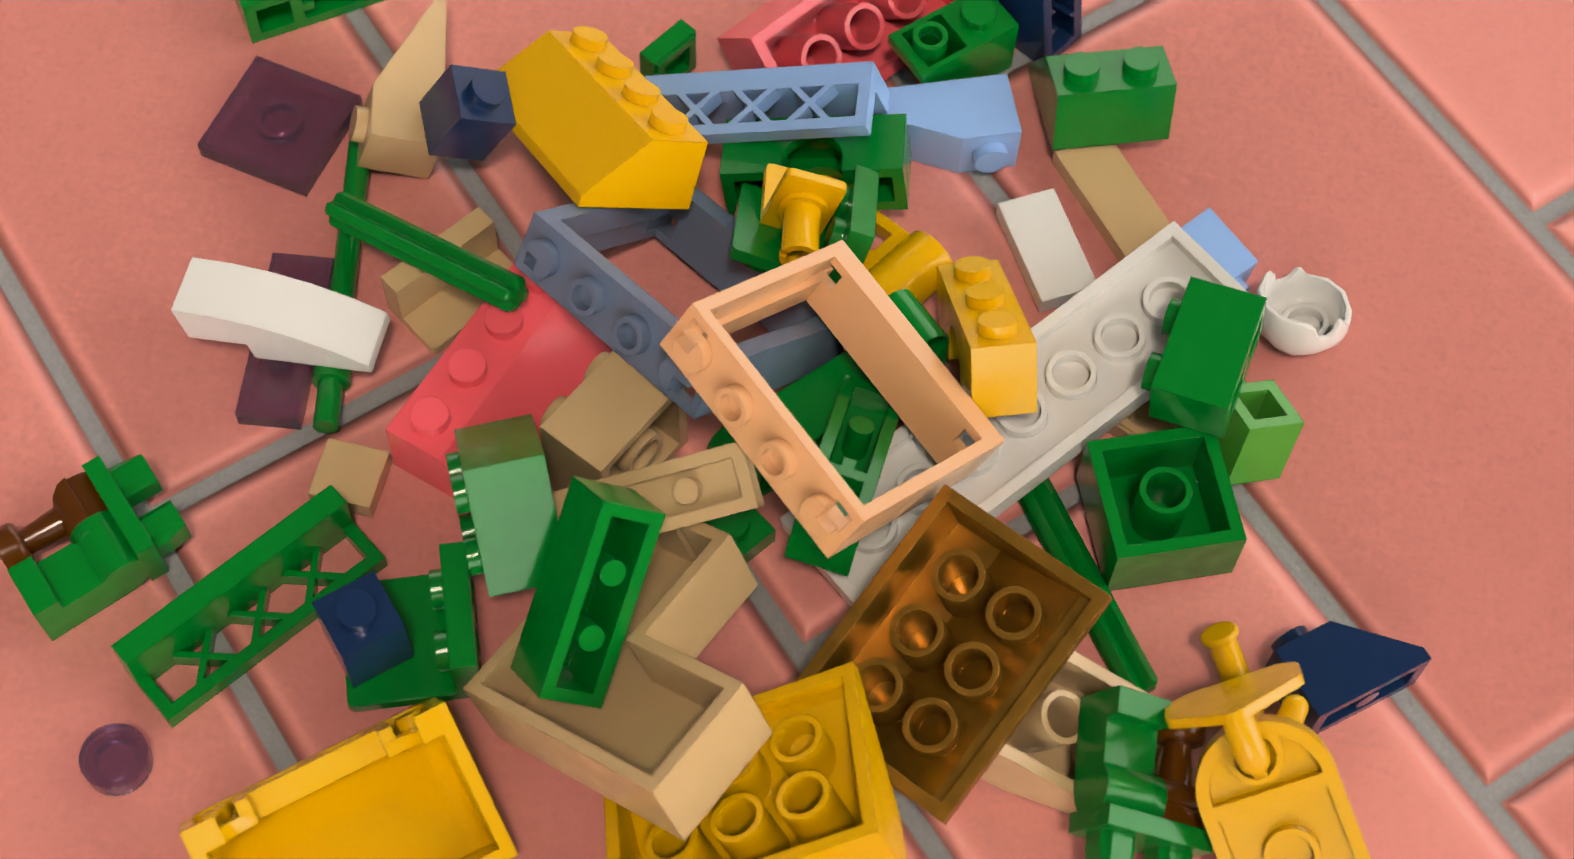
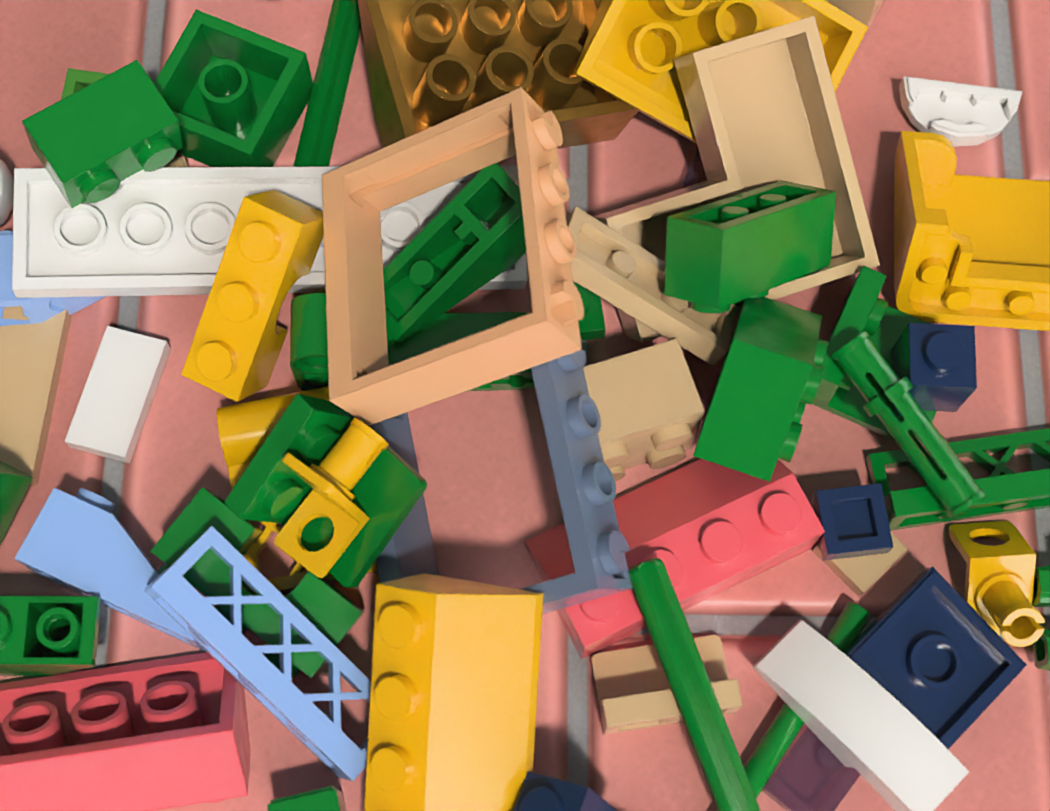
camera: 145 degrees left, 10 degrees up
none -> dark blue plate [812,483,893,561]
none -> green pin [831,331,986,518]
none -> dark blue tile [843,567,1027,749]
none -> yellow bracket [948,521,1045,647]

